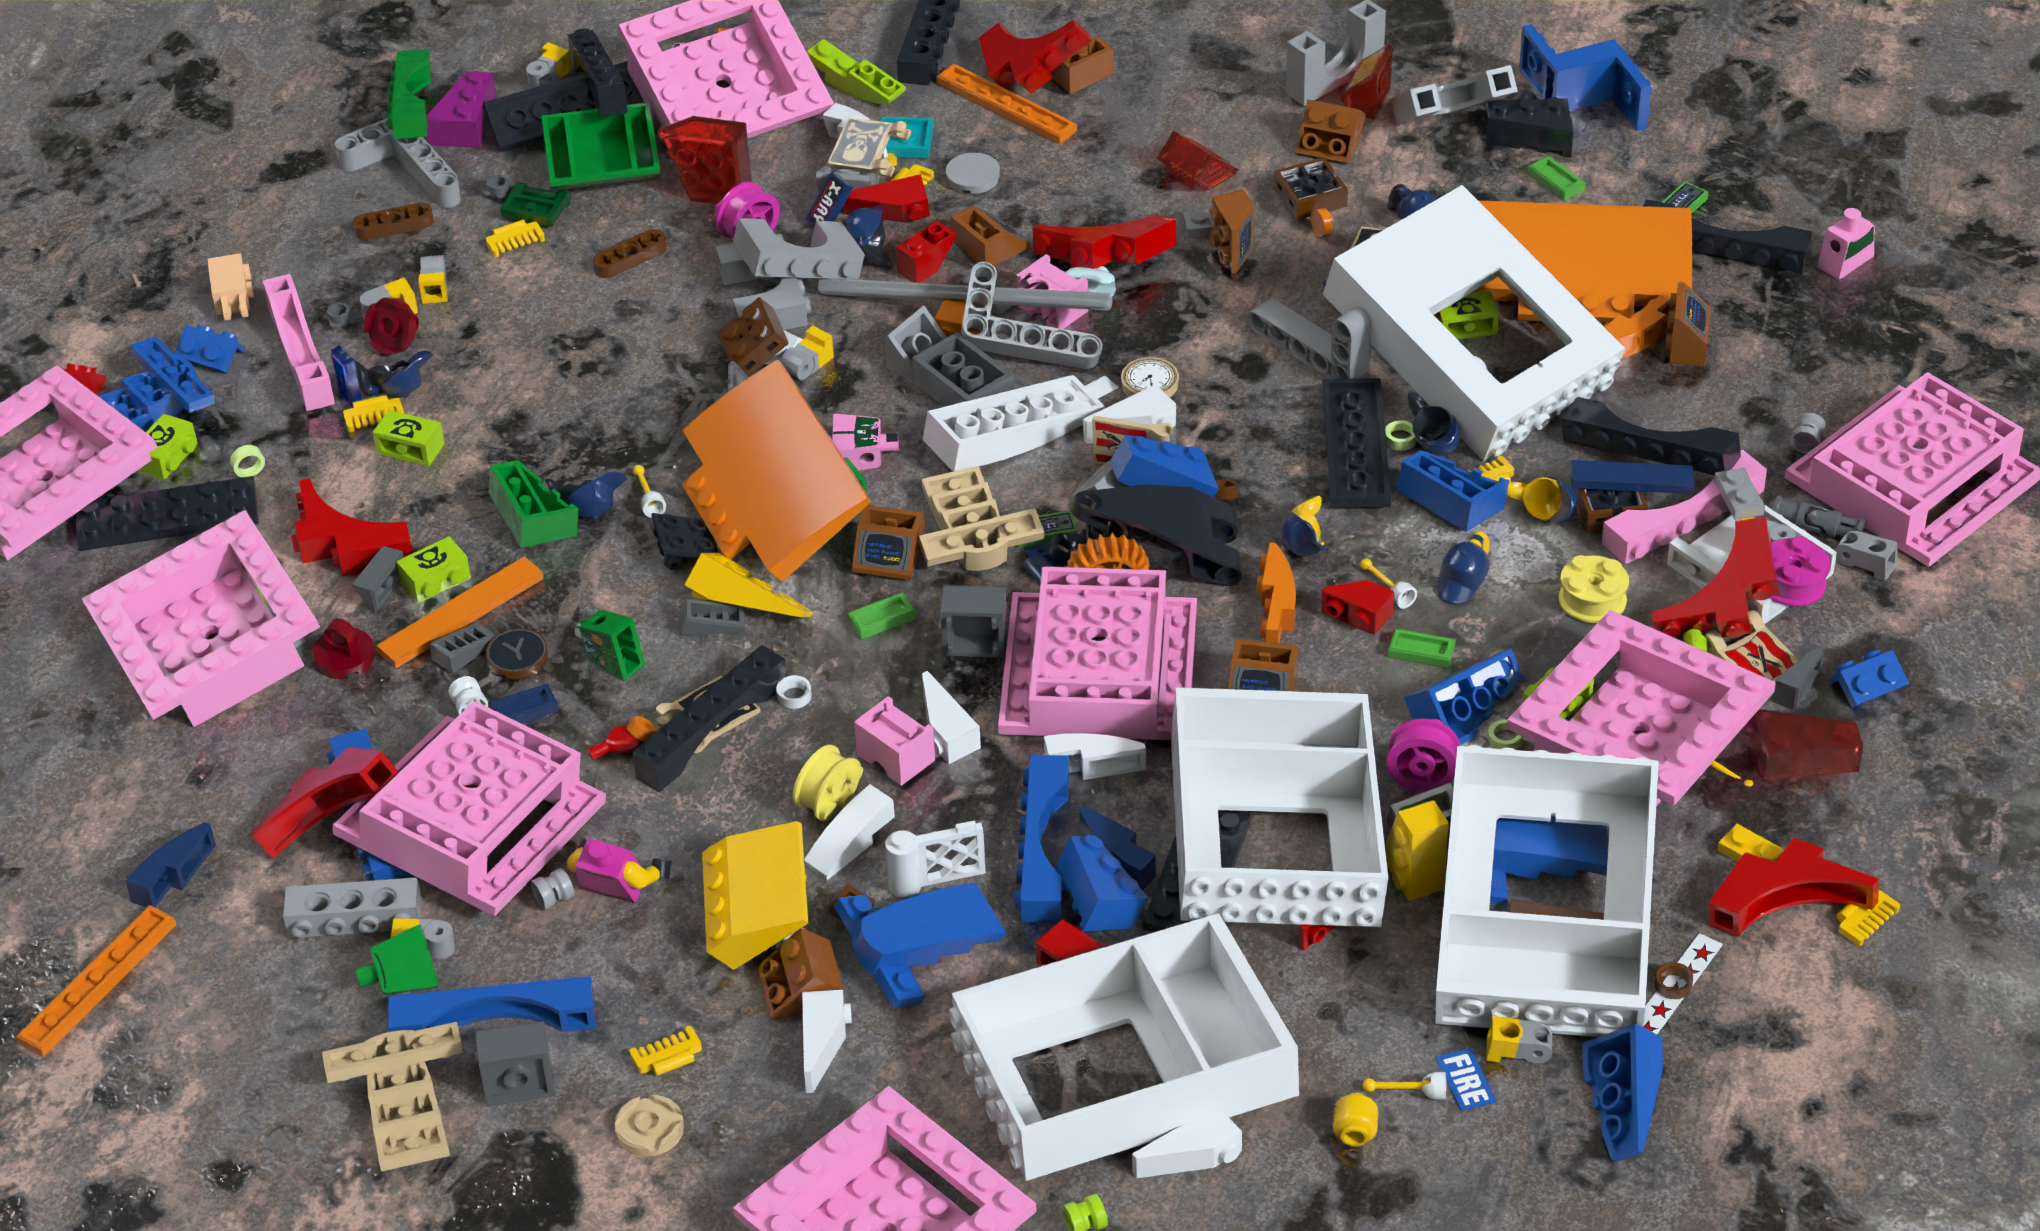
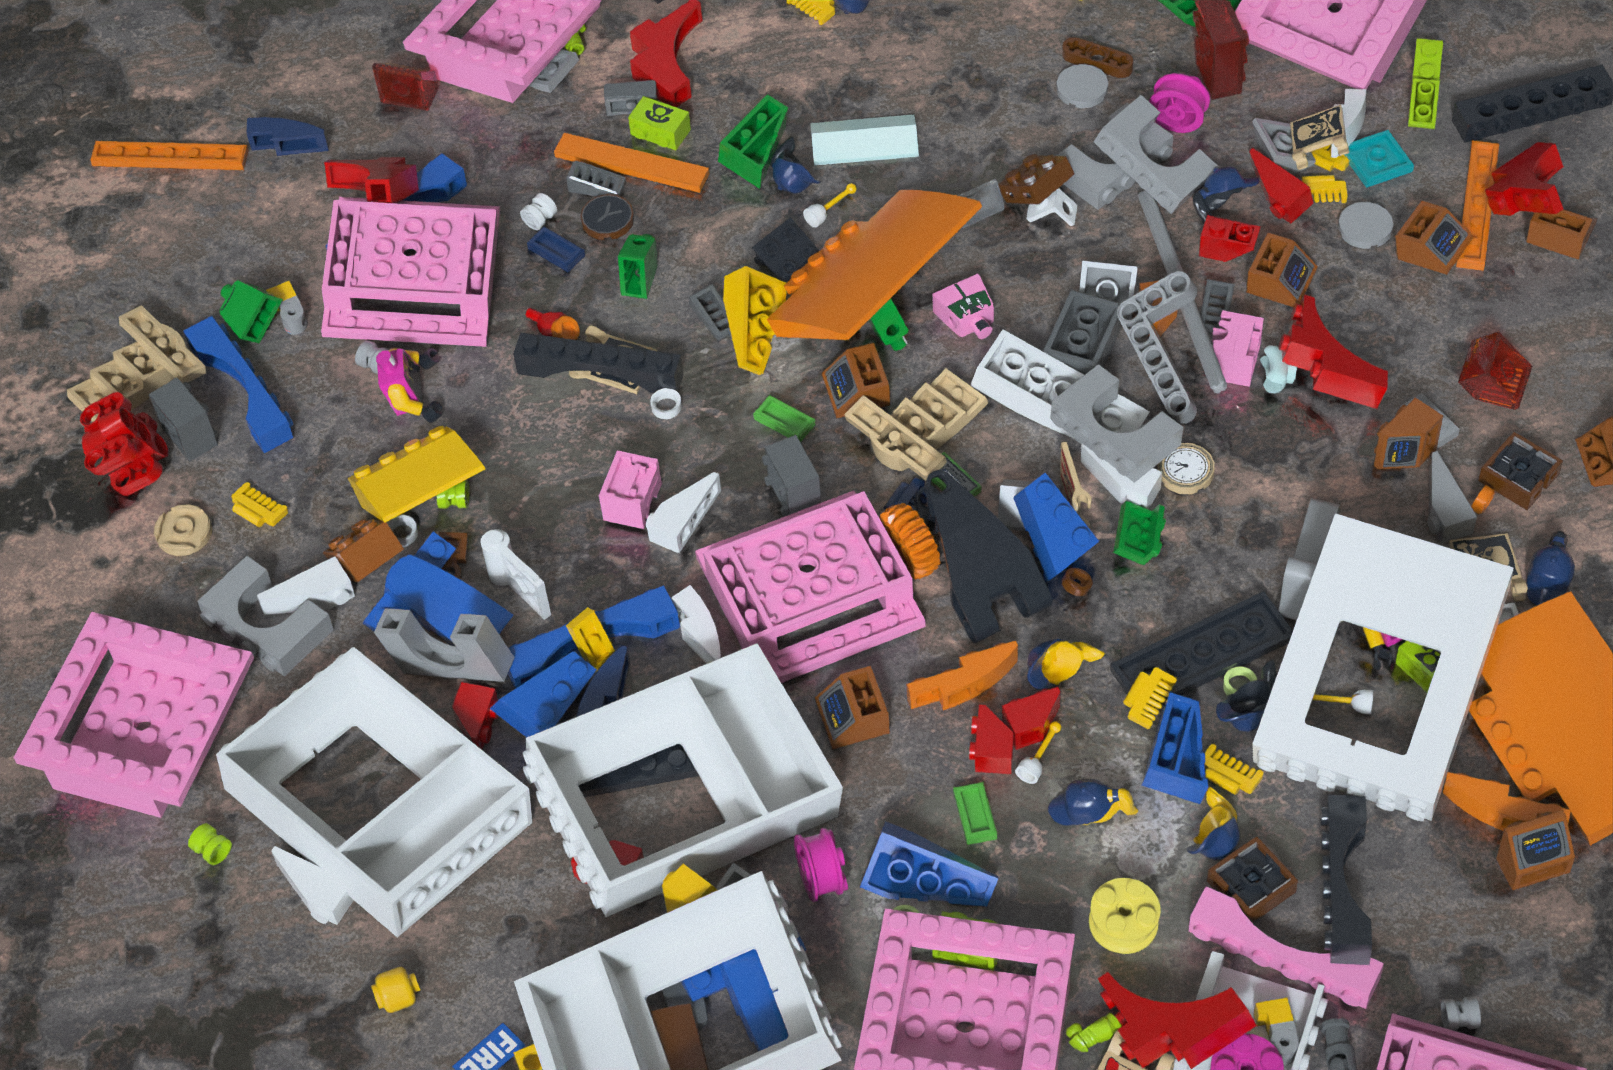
camera: 65 degrees right, 10 degrees up
light grey brick [283,878,422,938] -> none
dark red tile [312,618,375,680] -> none
lime brick [373,410,445,466] -> none
leg [780,325,834,380] -> none
light yellow wheel [792,744,863,821] -> none
white slope [804,784,895,880] -> none
tile [805,172,854,228] -> none
hinge [1362,1072,1446,1100] -> none
dark blue tile [1570,460,1694,494] -> none
light grey plate [1714,468,1765,520] -> none
none -> red piece [80,392,169,496]
none -> light grey arch [197,556,334,677]
none -> clear red slope [372,63,439,111]
none -> light grey arch [374,608,515,682]
none -> yellow plate [566,607,615,672]
none -> light aqua slope [810,114,919,166]
none -> red slope [1002,687,1061,750]
none -> light grey arch [1050,364,1183,483]
none -> light grey tile [1056,64,1109,108]
none -> green bracket [1113,501,1166,565]
none -> yellow piece [1123,667,1177,729]
none -> dark orange slope [1395,201,1473,275]
none -> light grey slope [1427,451,1477,544]

